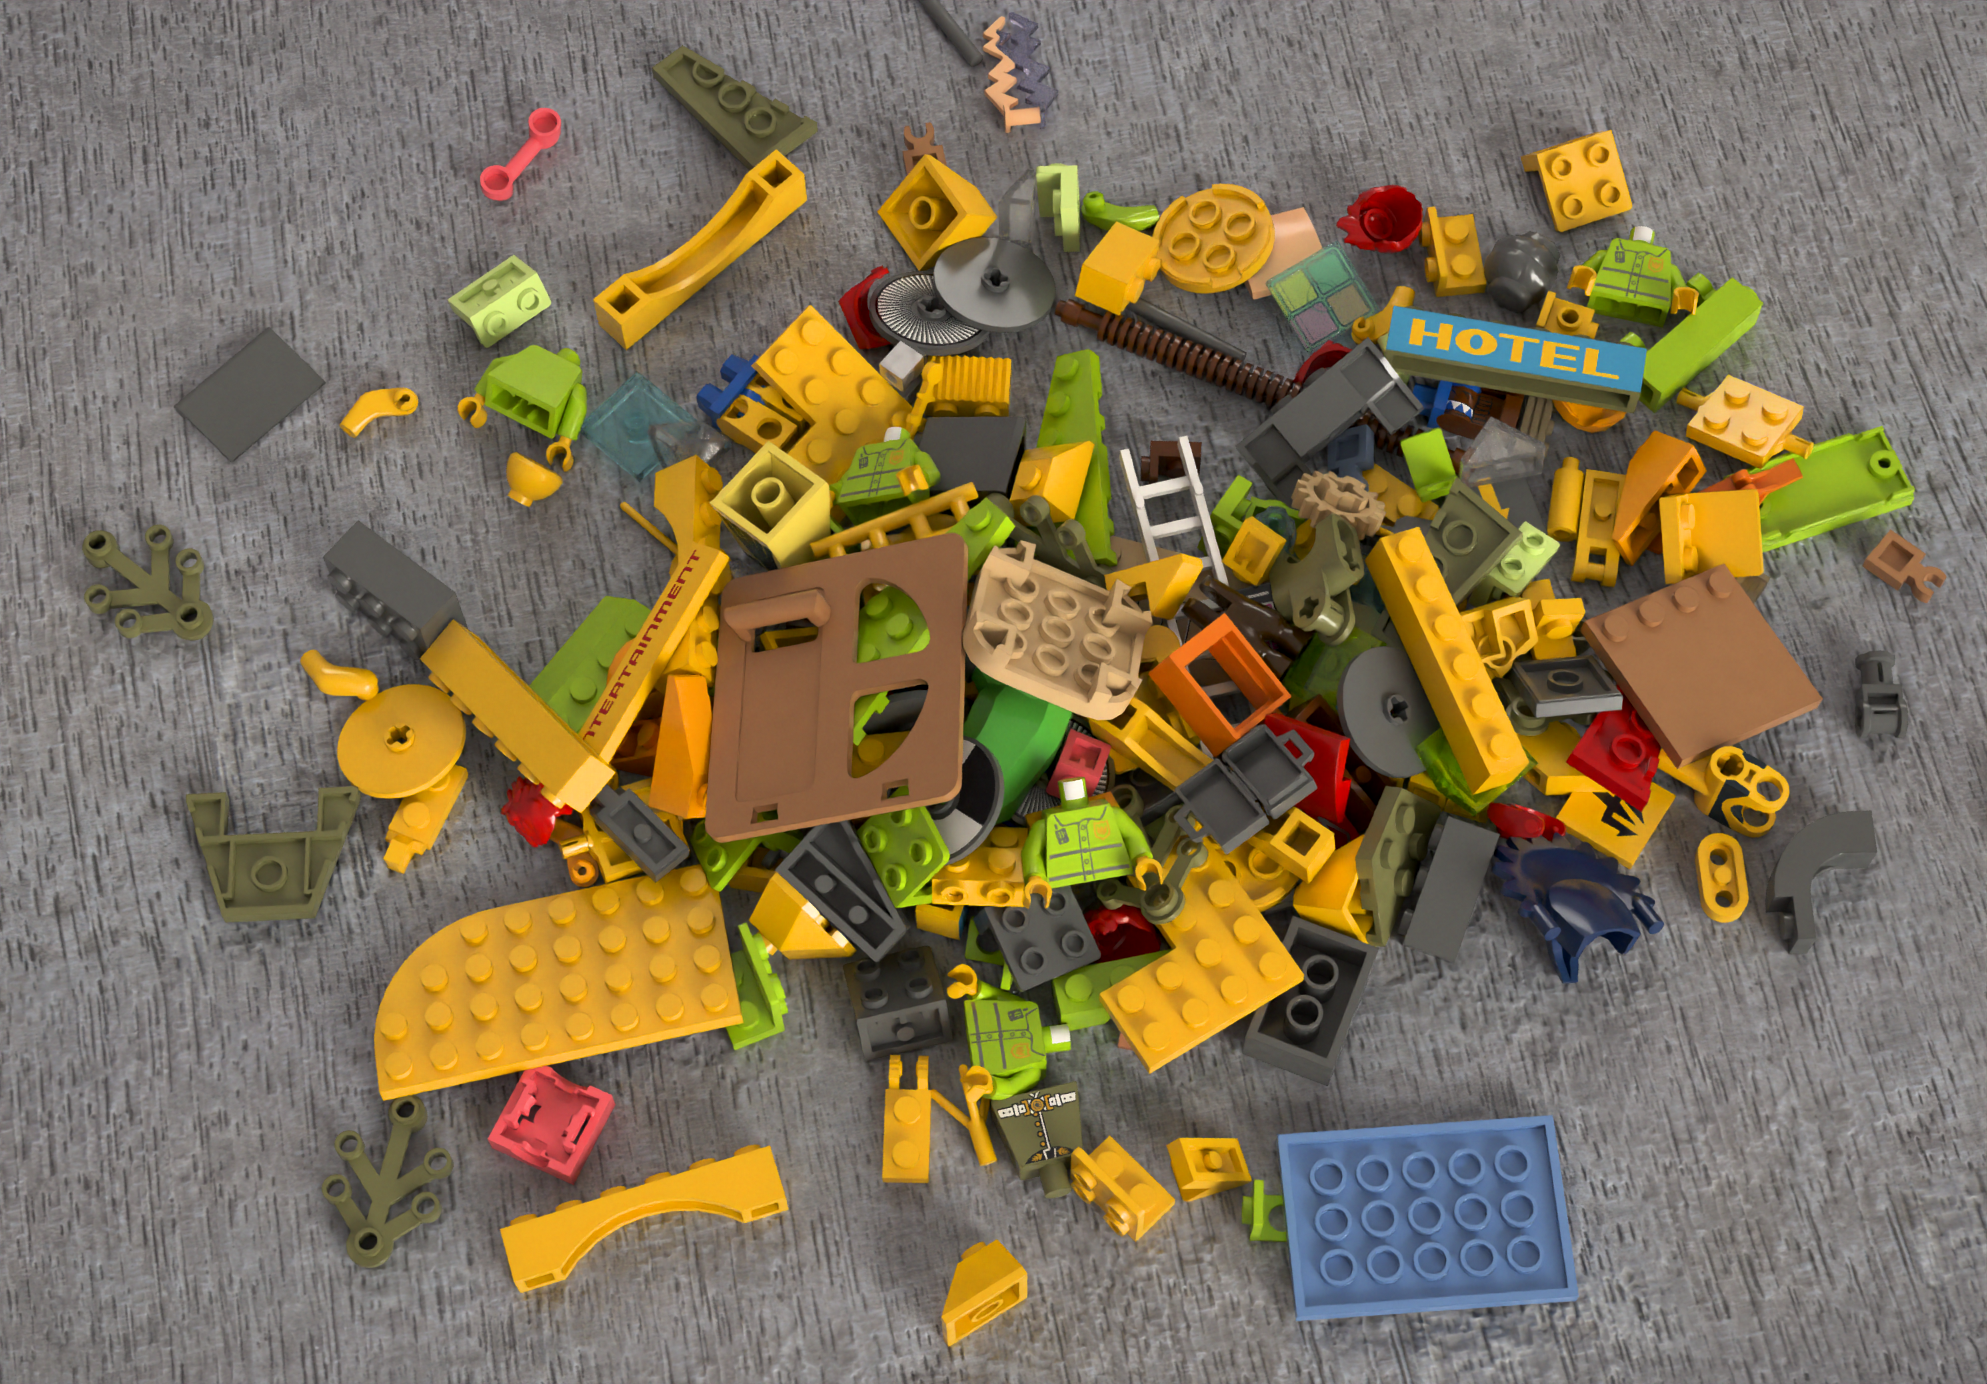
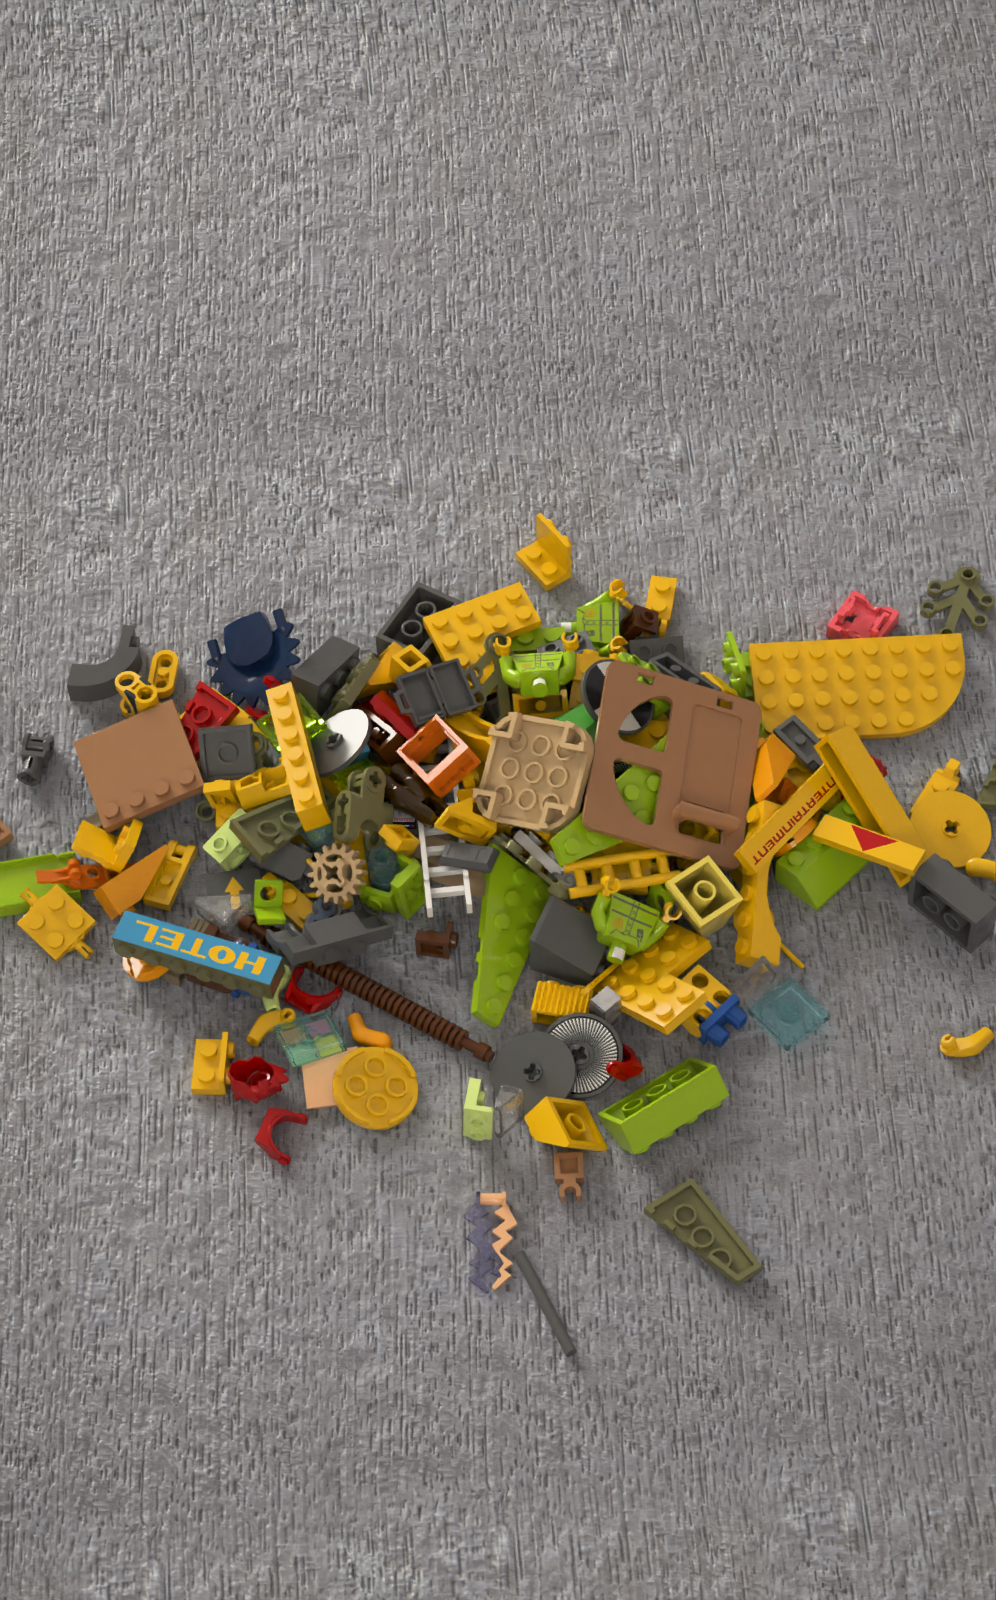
camera: 170 degrees left, 10 degrees down
yellowish green bracket [447,255,551,348] -> none
lime torso [458,345,587,472] -> none
coral bar [480,108,561,201] -> none
yellow arch [500,1144,789,1293] -> none
yellow brick [506,452,563,507] -> none
yellow arch [593,149,807,350] -> none
yellow slope [941,1239,1027,1347] -> none
olive torso [991,1081,1083,1198] -> none
yellow slope [1009,441,1095,526] -> none
yellow brick [1075,221,1161,315] -> none
lime arm [1081,191,1160,231] -> none
dark grey bar [1125,297,1247,365] -> none
yellow slope [1166,1138,1252,1201] -> none
lime bracket [1241,1179,1287,1242] -> none
medium blue plate [1276,1115,1579,1321] -> none
dark grey hair [1484,231,1560,313] -> none
yellow bracket [1520,130,1632,232] -> none
yellow brick [1536,291,1599,340] -> none
yellow cylinder [1547,457,1585,542] -> none
lime torso [1566,226,1699,328] -> none
lime brick [1619,272,1763,414] -> none
none -> red helmet [254,1108,308,1165]
none -> light orange arm [347,1013,393,1049]
none -> dark grey tile [438,841,500,873]
none -> lime slope [597,1056,730,1154]
none -> reddish brown bracket [620,604,659,642]
none -> yellow tile [812,814,926,877]

